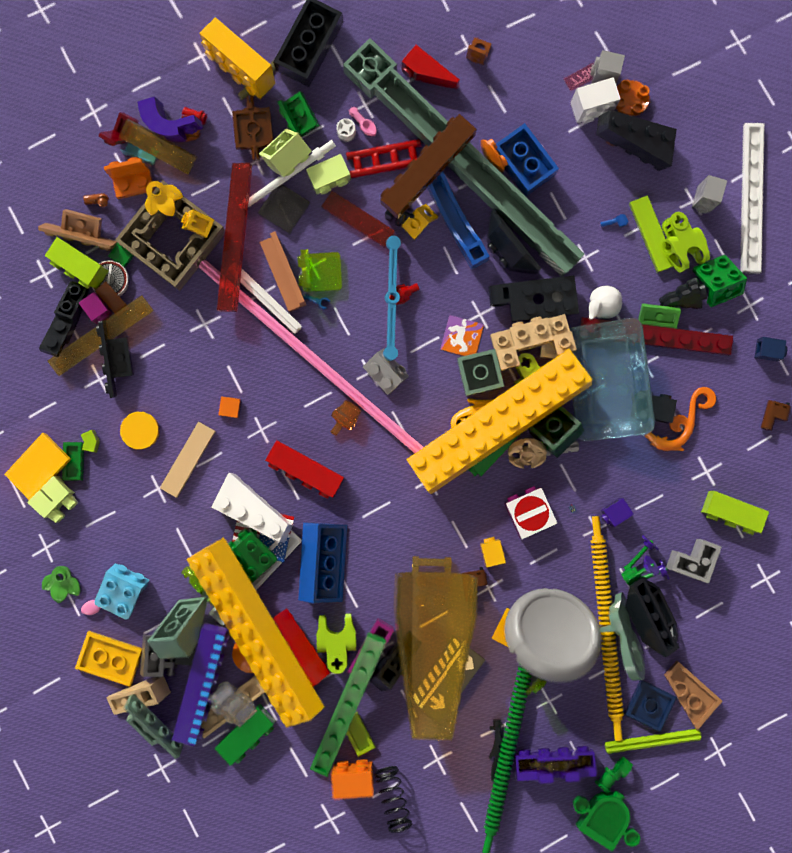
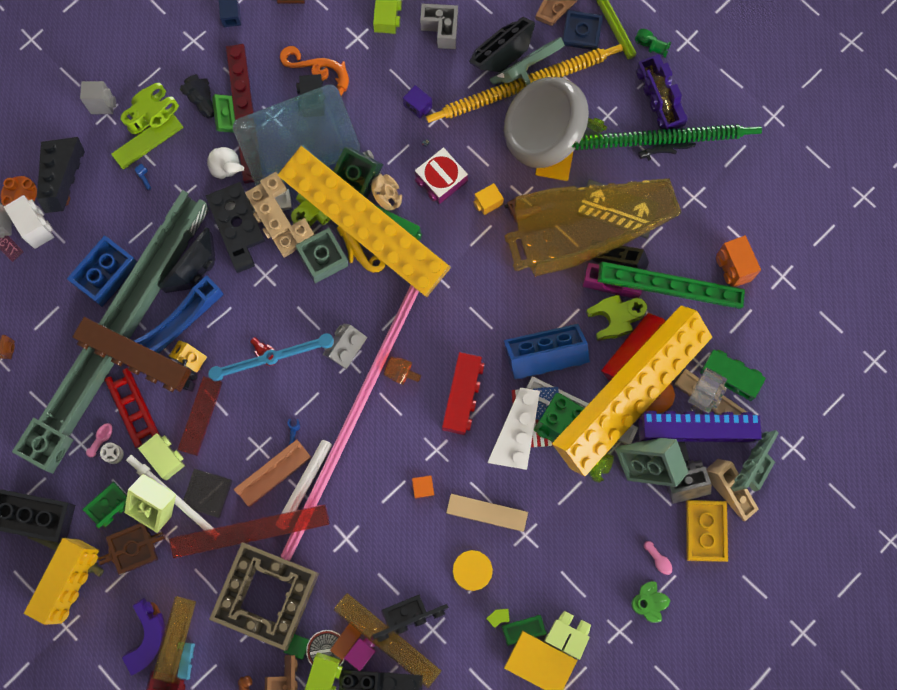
camera: 105 degrees left, 10 degrees down
medium azure bracket [94,563,150,620] -> none
orange bracket [104,157,155,199] -> none
yellow plate [145,181,183,216] -> none
yellow bracket [181,209,214,238] -> none
red pin [182,107,207,125] -> none
clear neon green bracket [297,249,342,292] -> none
lime tile [346,712,376,757] -> none
black piece [374,766,413,833] -> none
red slope [401,45,460,90] -> none
sticker [440,315,484,356] -> none
orange dish [480,139,508,173] -> none
green piece [573,791,640,852] -> none
plant [621,535,670,586] -> none
green bracket [693,255,747,307] -> none
white tile [740,123,764,274] -> none

